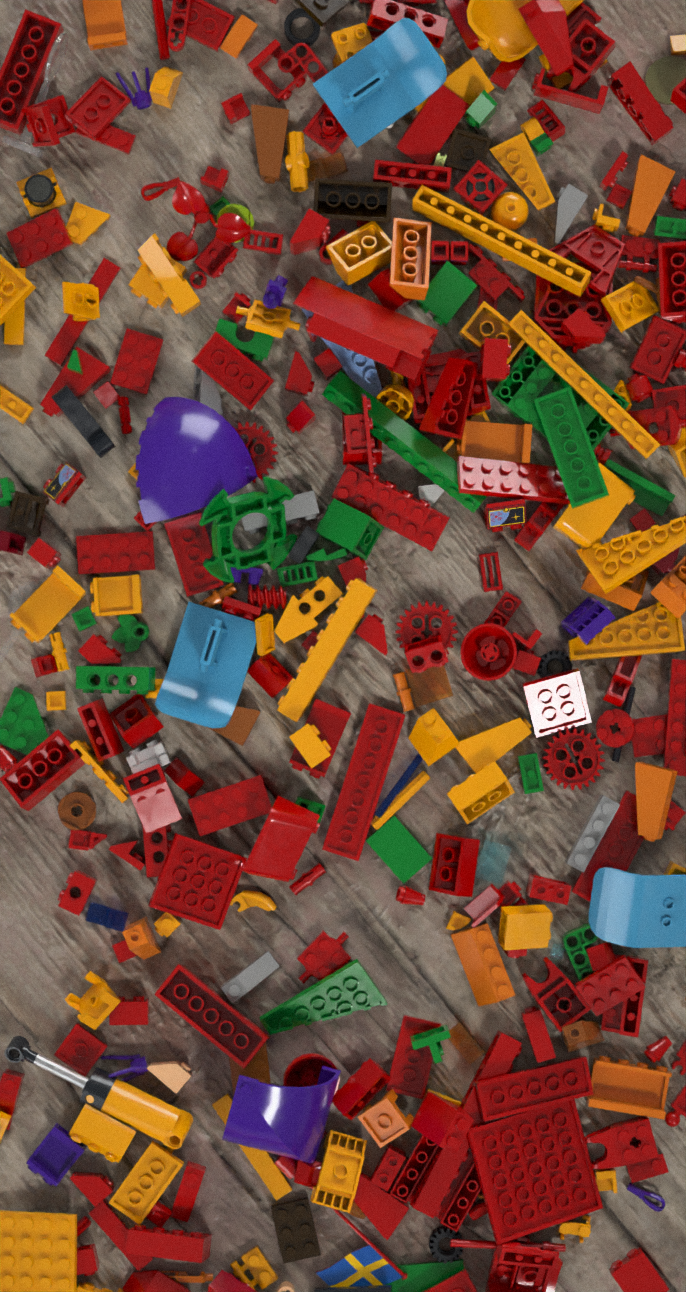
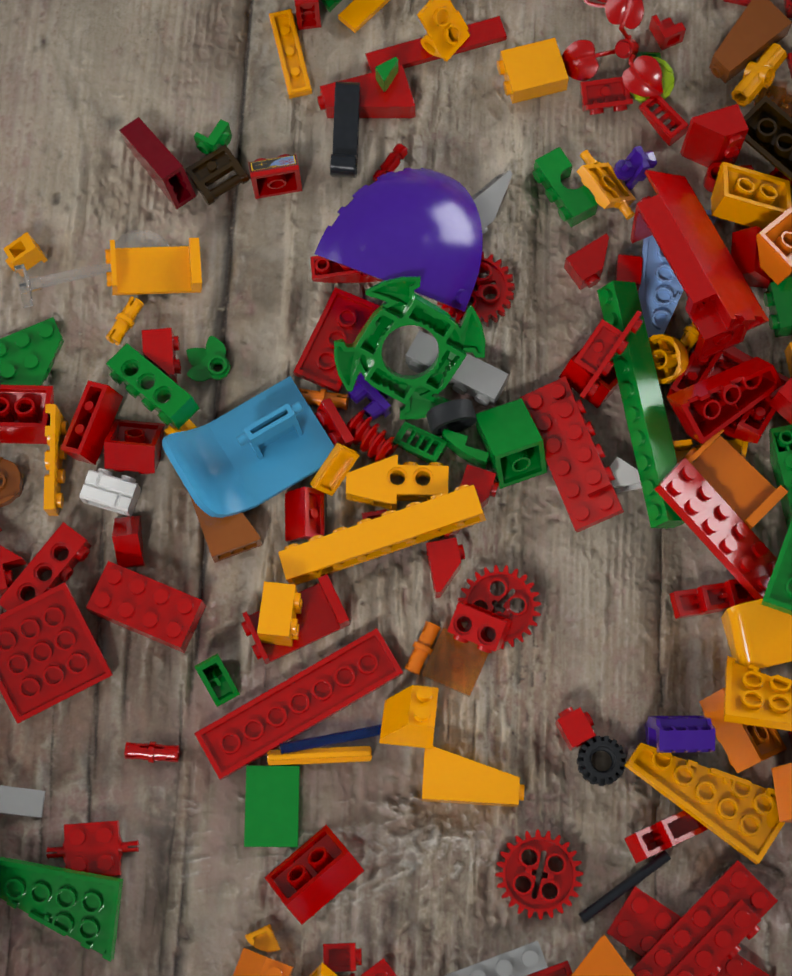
camera: 45 degrees right, 15 degrees down
red brick [27,538,62,569] -> none
red slope [31,654,58,678] -> none
light orange tile [46,691,67,711] -> none
green plate [71,606,97,632] -> none
red plate [76,531,156,575] -> none
light orange panel [90,574,143,617] -> none
red slope [93,381,120,409] -> none
red plate [110,328,164,395] -> none
slope [123,764,182,834] -> none
light orange wedge [137,233,201,317] -> none
red bush [189,271,207,289] -> none
red plate [191,331,274,411] -> none
red bracket [222,292,251,324] -> none
light orange piece [230,890,277,912] -> none
red windscreen [242,795,320,882] -> none
red slope [286,400,316,434] -> none
red cone [396,885,425,906] -> none
light orange brick [447,761,515,824] -> none
red piece [460,623,517,681] -> none
panel [464,883,505,928] -> none
clear light blue plate [475,840,512,884] -> none
red tile [479,552,503,592] -> none
slope [484,499,526,533] -> none
red slope [484,590,522,628] -> none
red panel [511,629,543,649] -> none
green plate [518,753,544,794] -> none
plate [522,668,591,738] -> none
red plate [596,709,635,748] -> none

